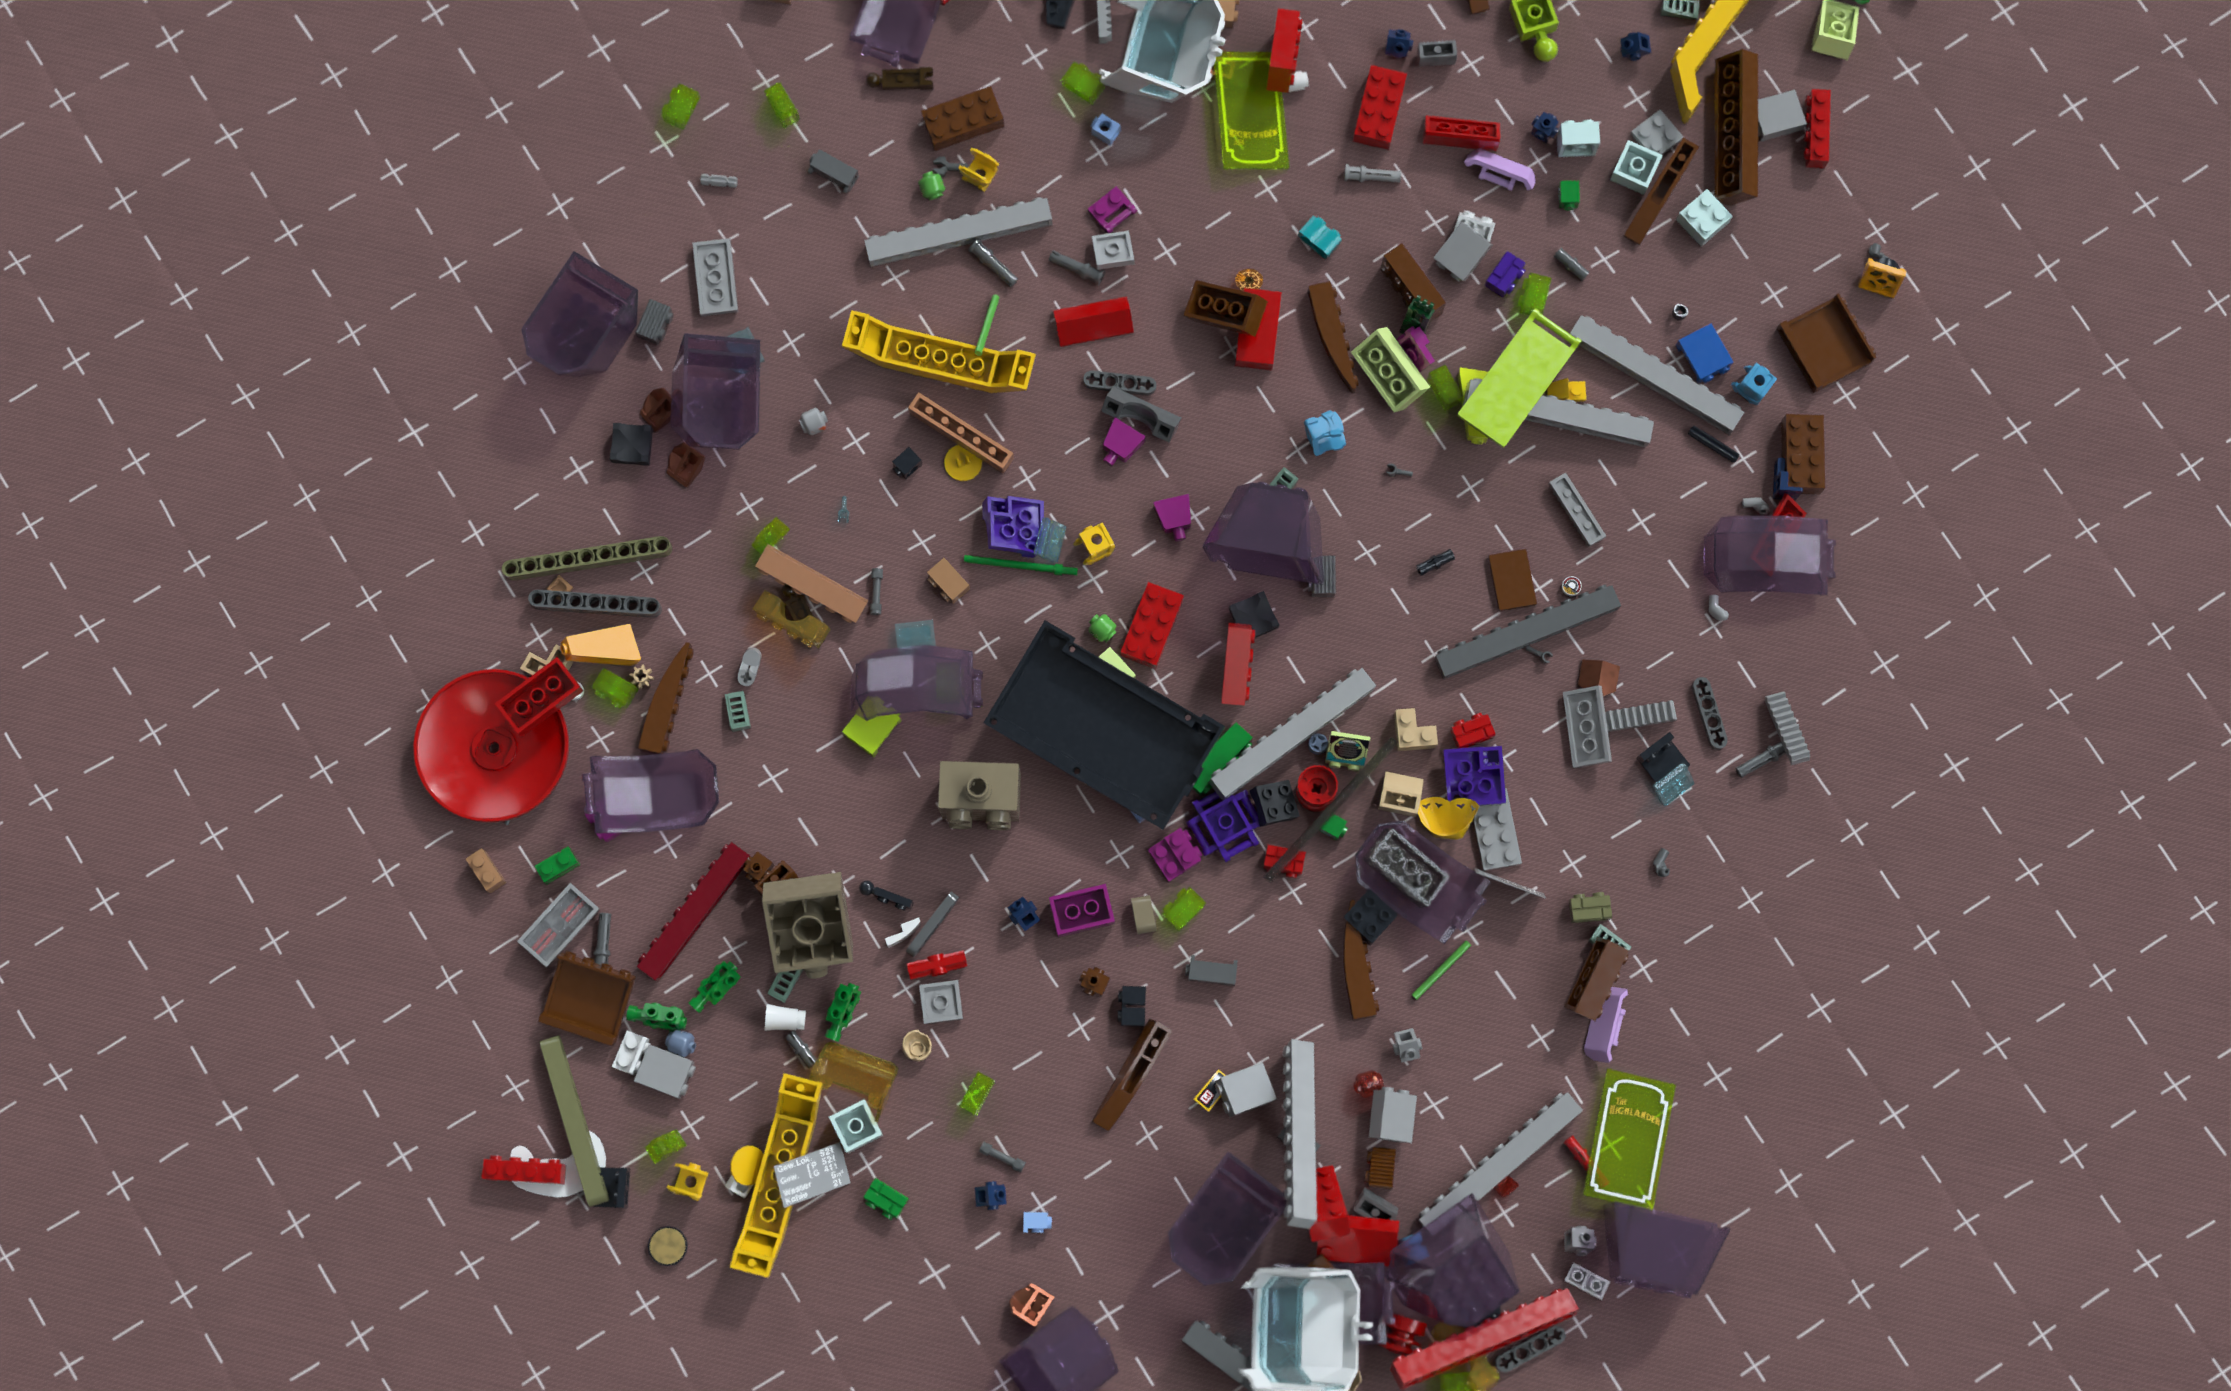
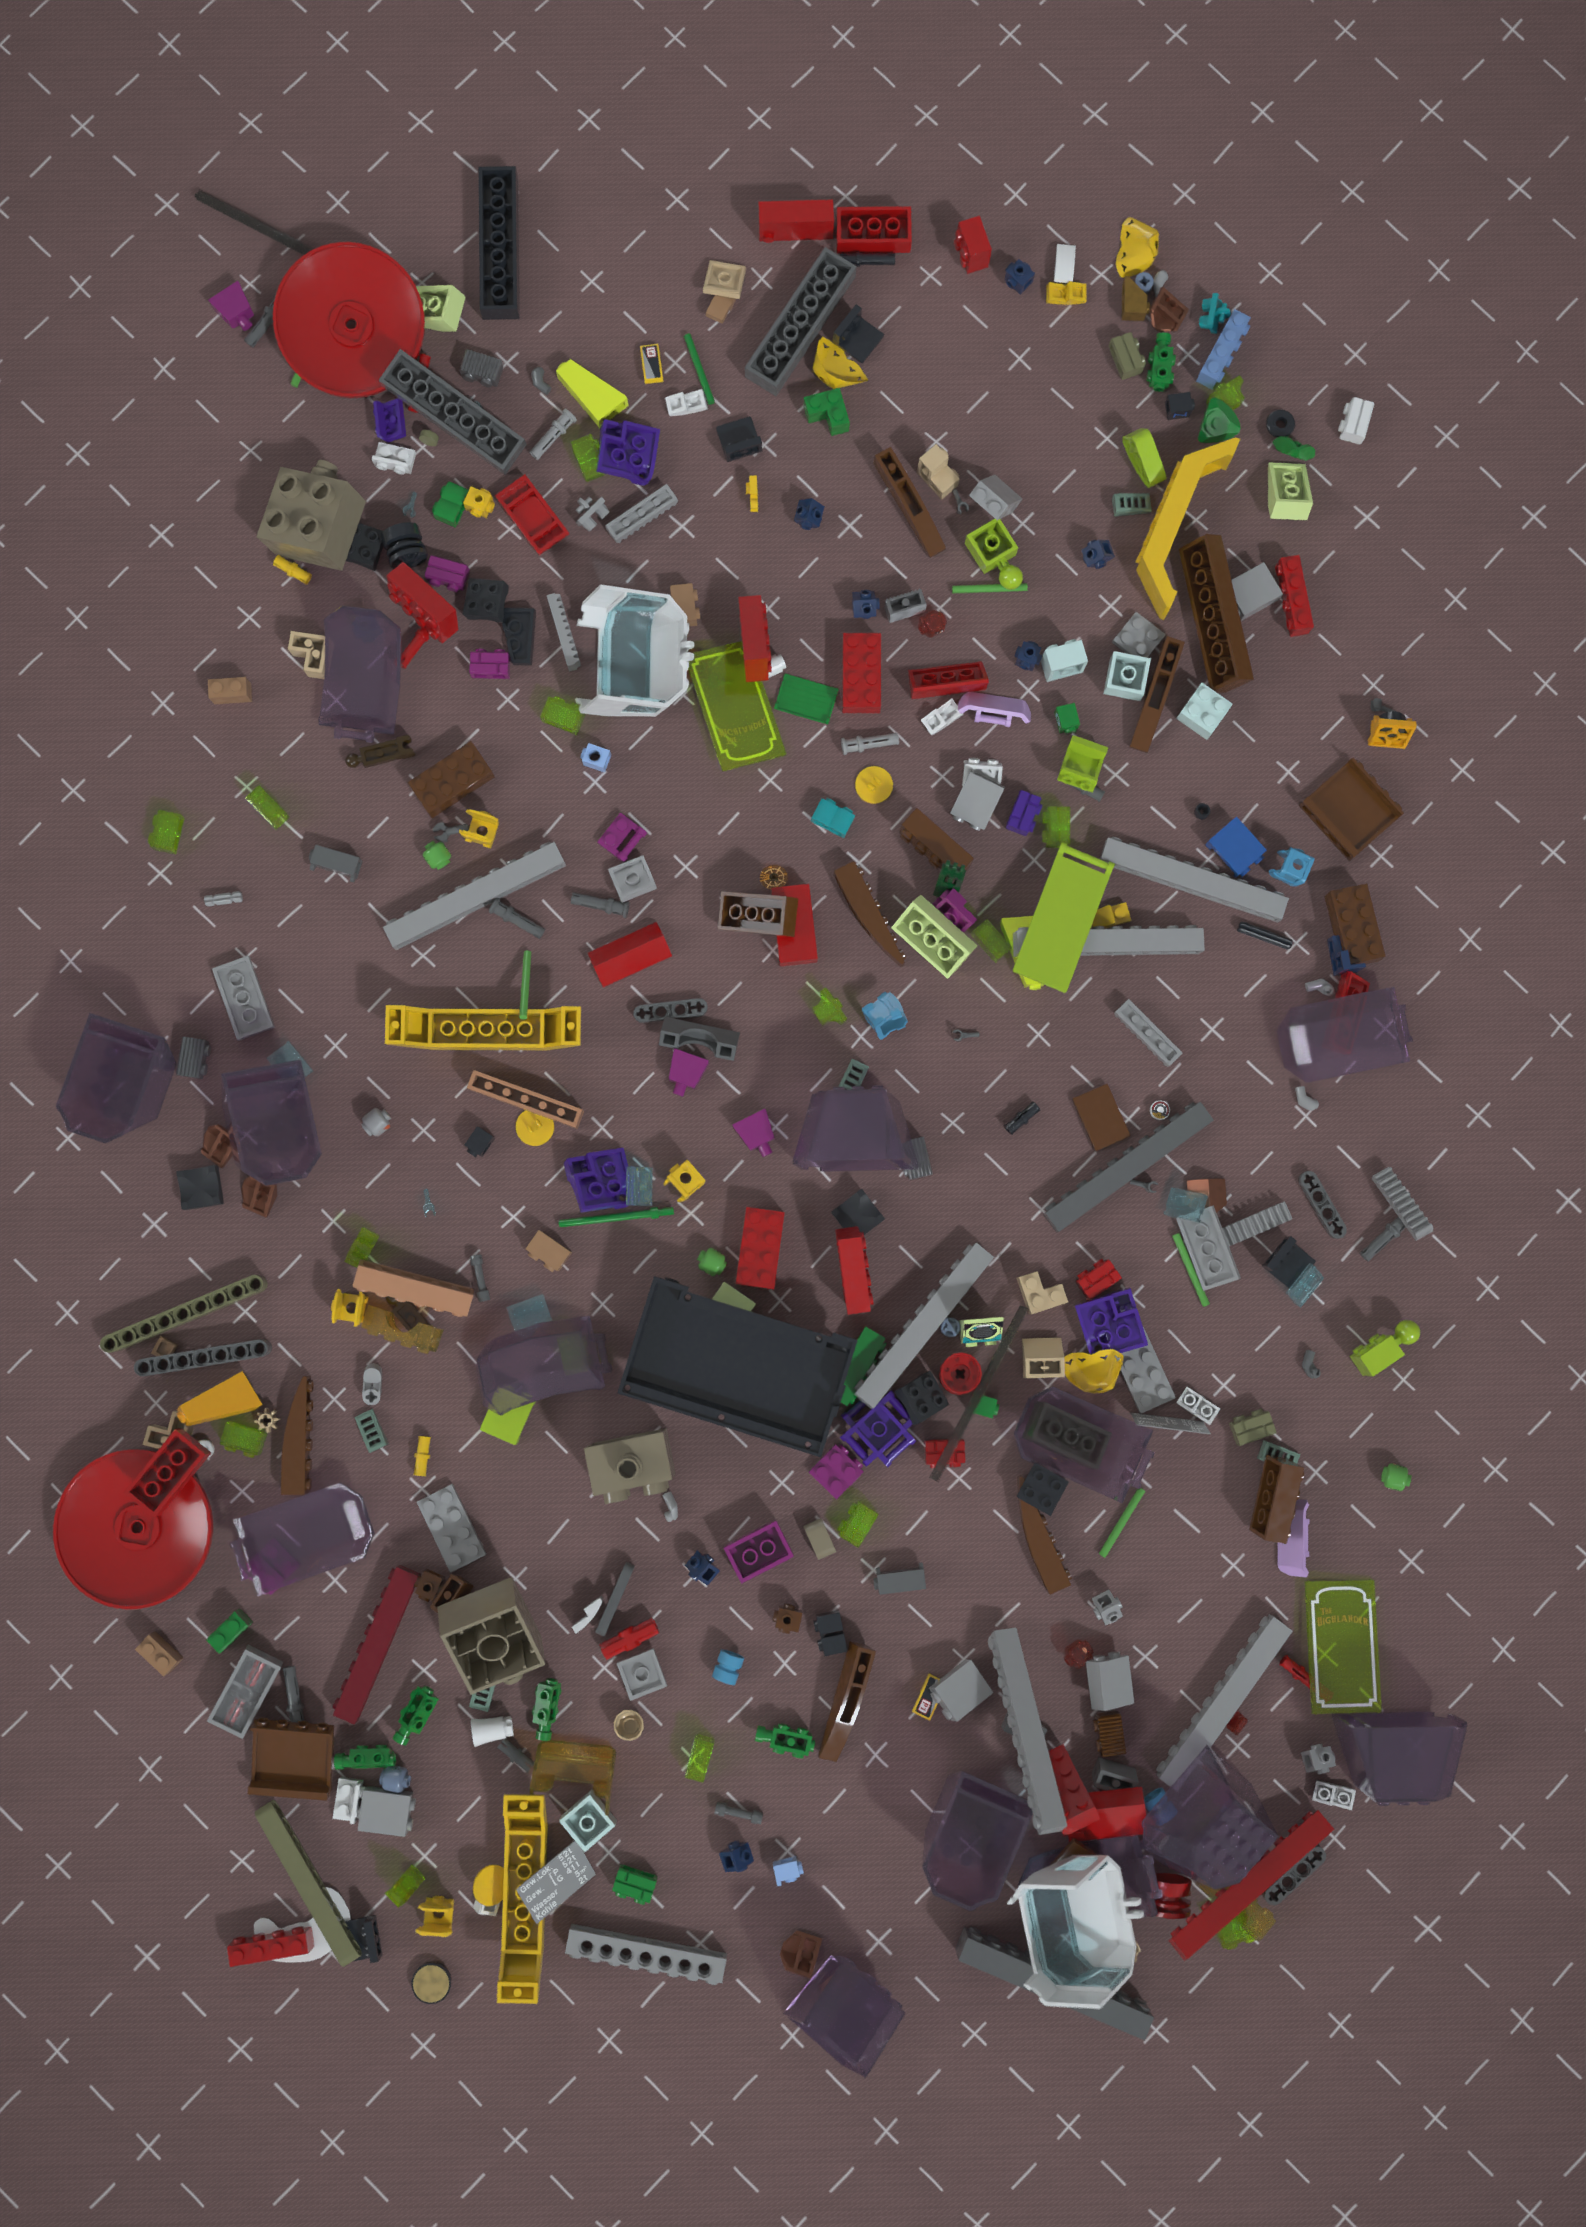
camera: 20 degrees left, 5 degrees up
black plate [859,880,914,911] -> none
none -> yellow piece [331,1289,369,1327]
none -> yellow pin [413,1436,431,1476]
none -> light grey plate [417,1484,486,1573]
none -> magenta brick [470,649,510,679]
none -> light grey brick [565,1924,727,1985]
none -> light grey arm [663,1491,678,1522]
none -> dark azure wheel [712,1649,744,1685]
none -> green brick [755,1723,815,1759]
none -> green piece [774,674,839,725]
none -> clear neon green brick [812,988,847,1026]
none -> yellow piece [855,766,893,804]
none -> clear red head [918,610,947,638]
none -> white slope [921,699,963,735]
none -> bright green bar [952,583,1027,593]
none -> lime panel [1057,735,1108,793]
none -> clear light blue plate [1163,1187,1208,1223]
none -> bright green bar [1172,1233,1210,1307]
none -> white slope [1176,1387,1220,1425]
none -> lime brick [1349,1320,1420,1377]
none -> bright green head [1381,1463,1412,1491]

